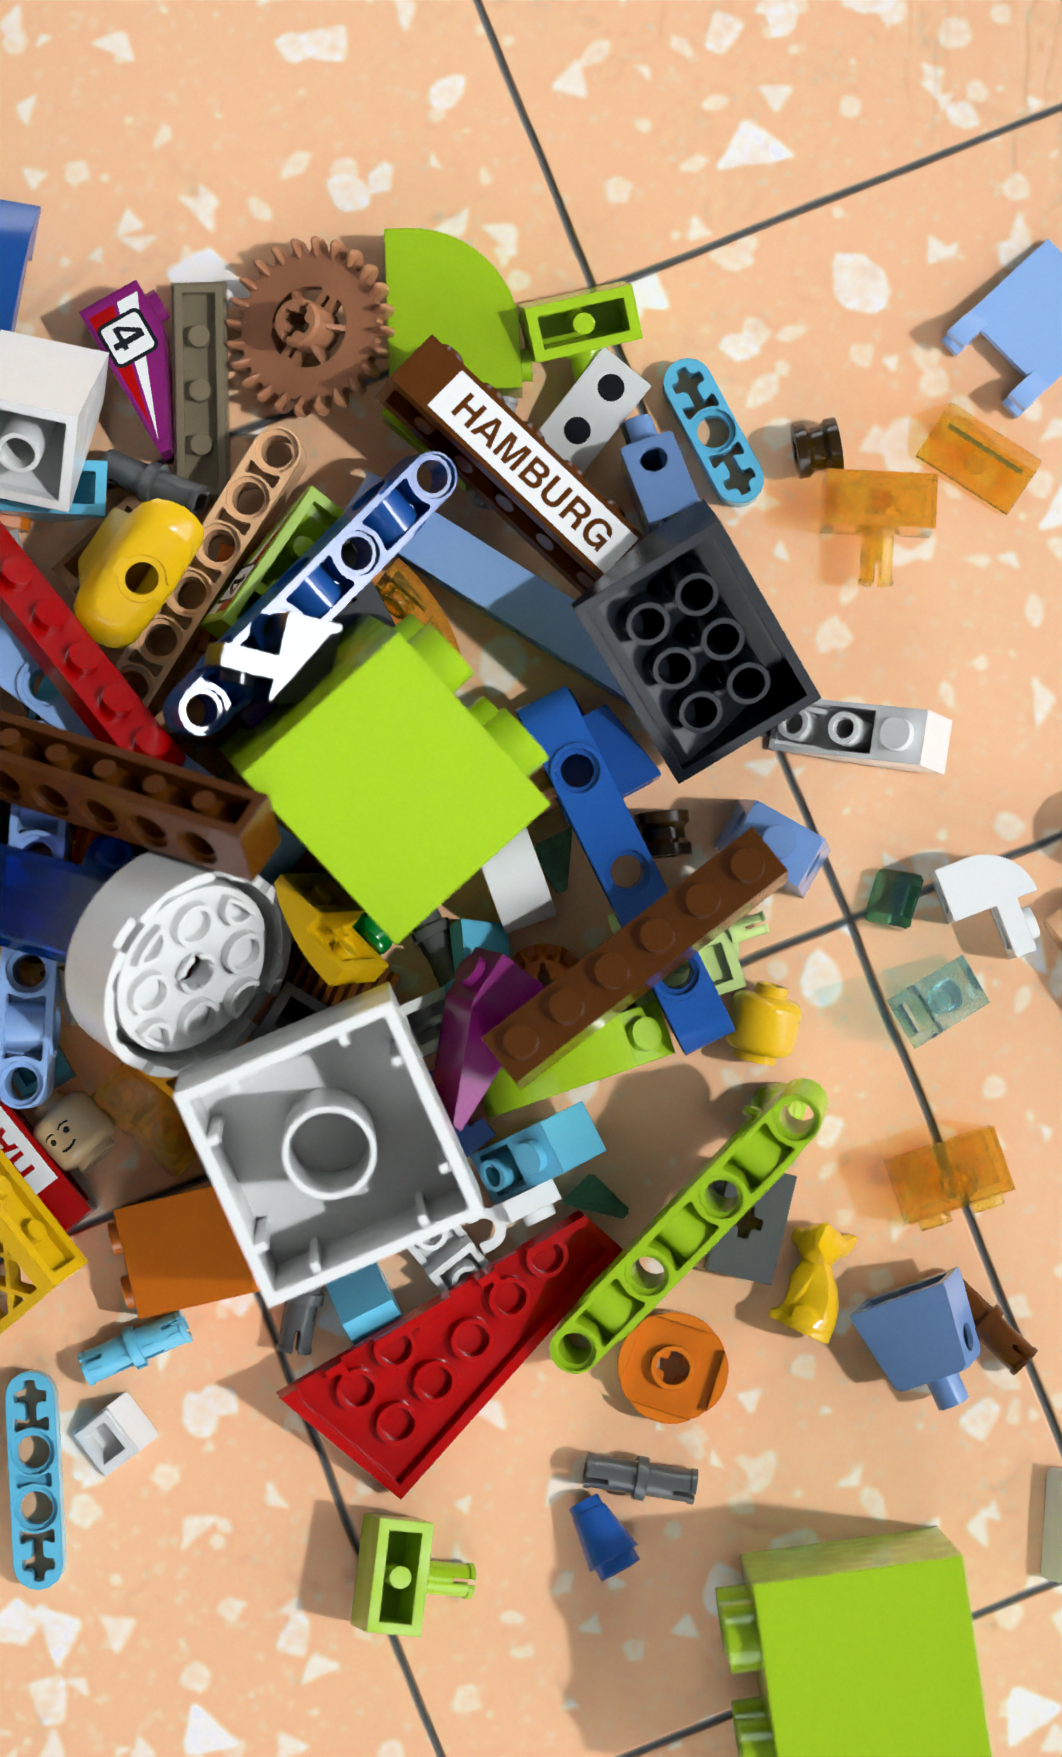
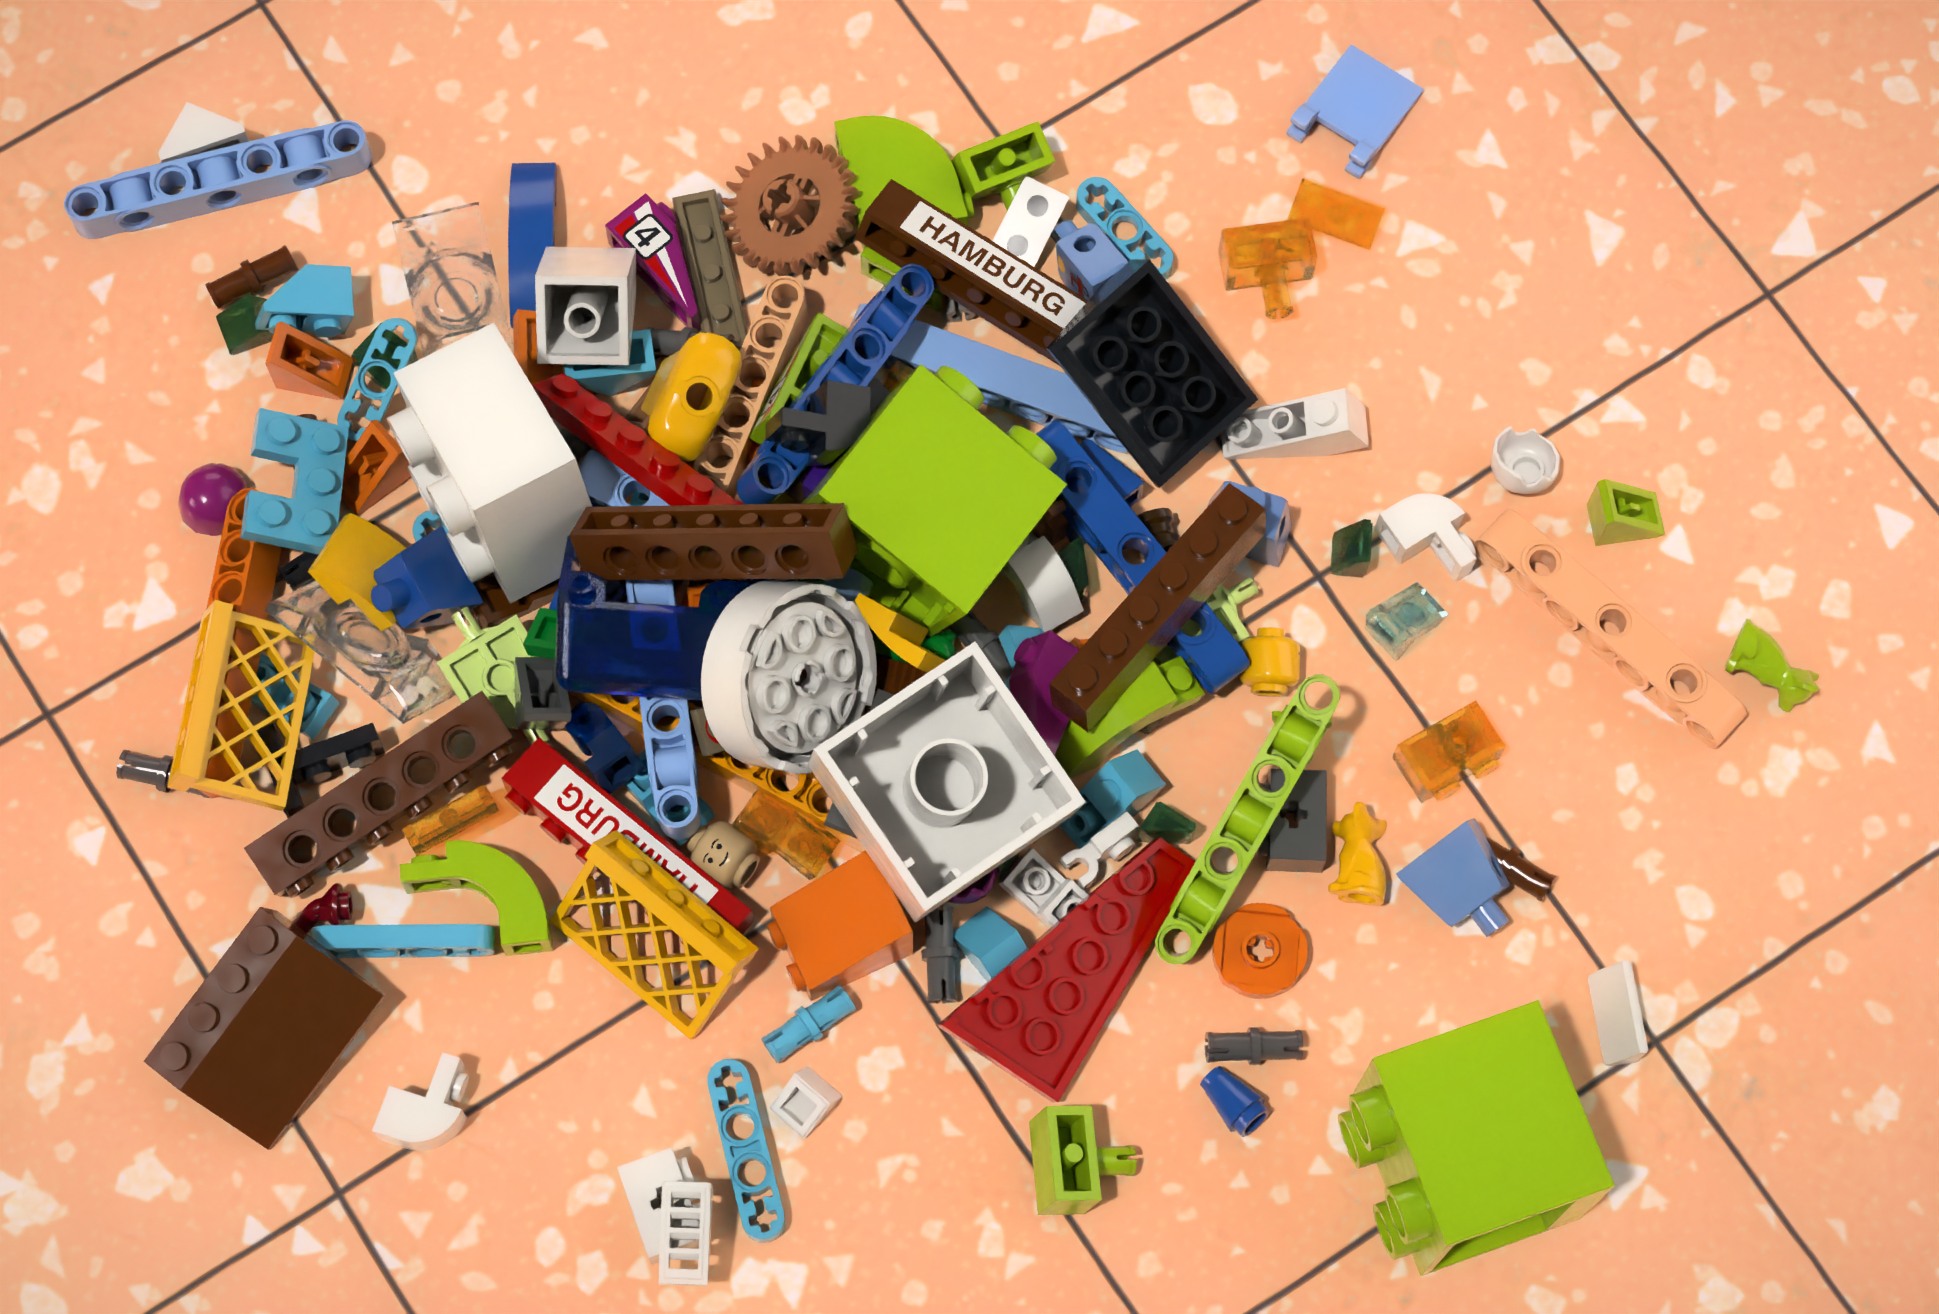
camera: 15 degrees left, 15 degrees down
dark brown wheel [790,417,844,479] -> none

